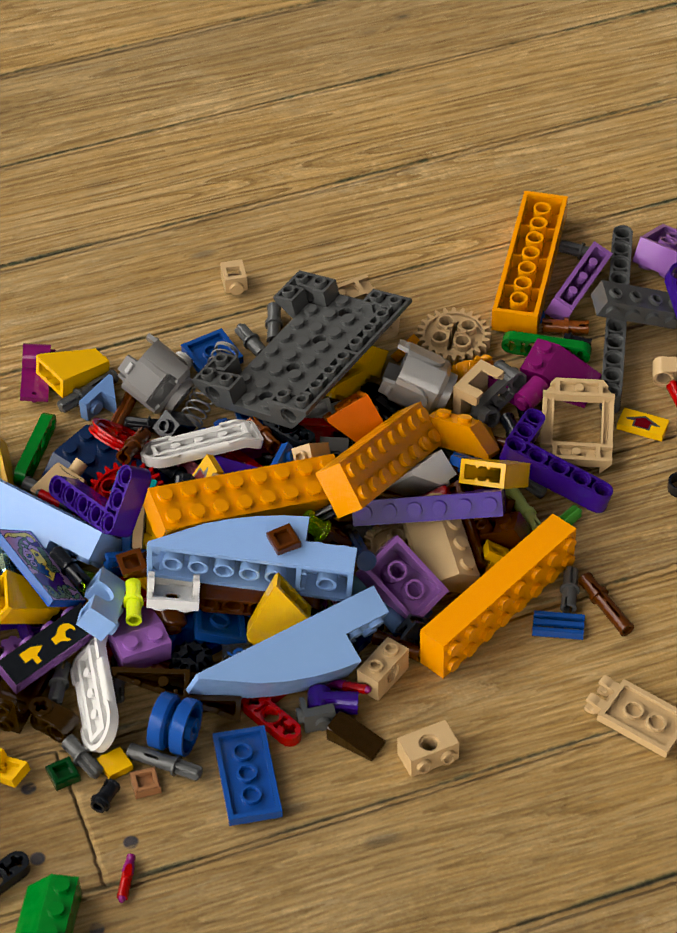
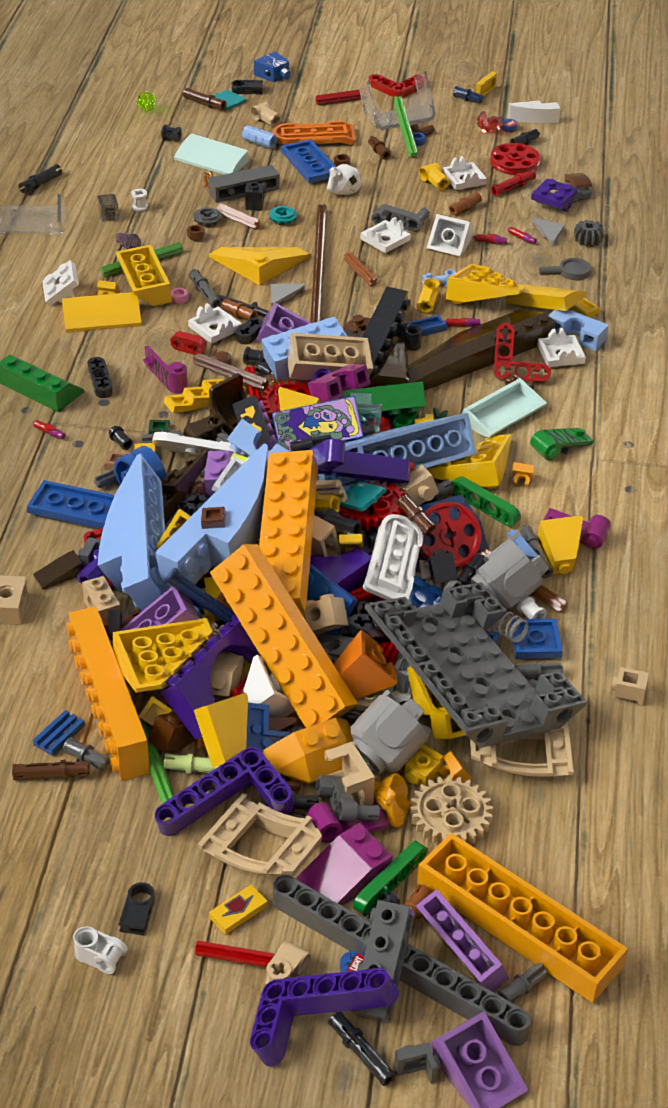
camera: 115 degrees right, 5 degrees down
none -> yellow slope [113,618,213,693]
none -> tile [340,951,364,972]

